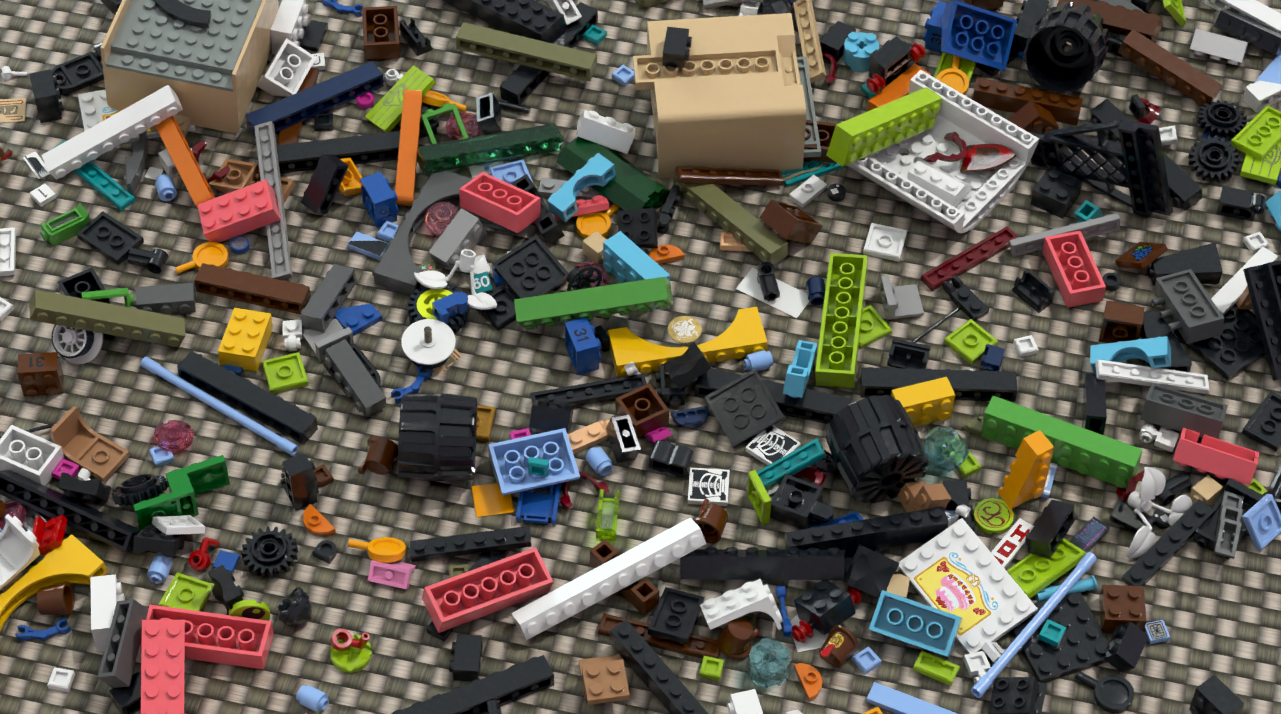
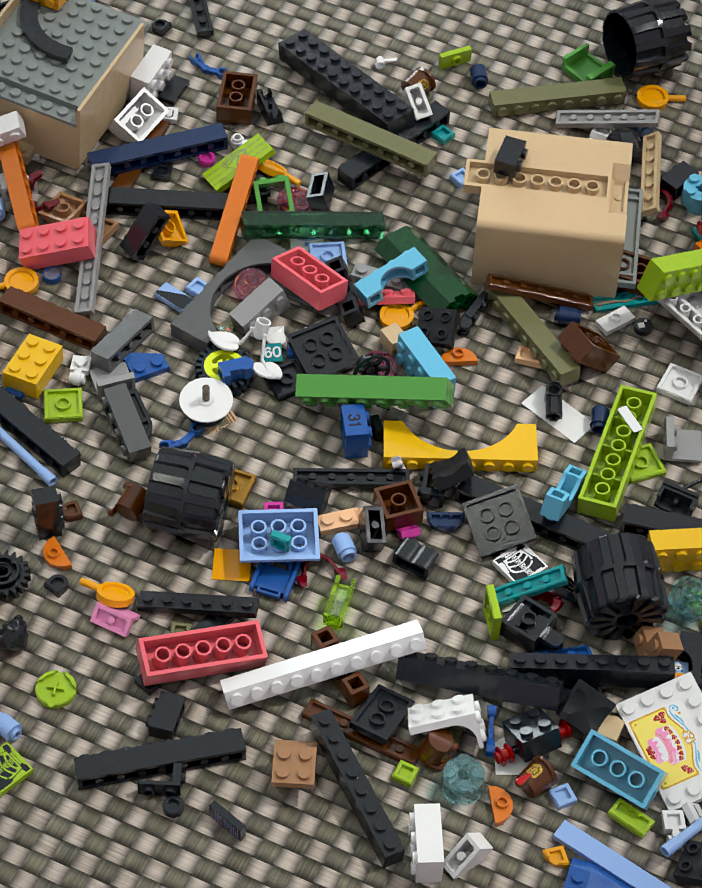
camera: 10 degrees right, 0 degrees up
red plate [330,629,370,651] -> none
blue brick [360,171,399,228] -> none
black bar [497,100,531,114] -> none
white slope [576,110,635,154] -> none
pearl gold sticker [668,316,702,343] -> none
tile [688,468,730,506] -> none
reddish brown hat [692,499,728,544] -> none
light blue brick [743,350,773,372] -> none
white hand [948,504,970,527] -> none
none -> dark blue brick [554,306,582,325]
none -> white sticker [618,406,642,432]

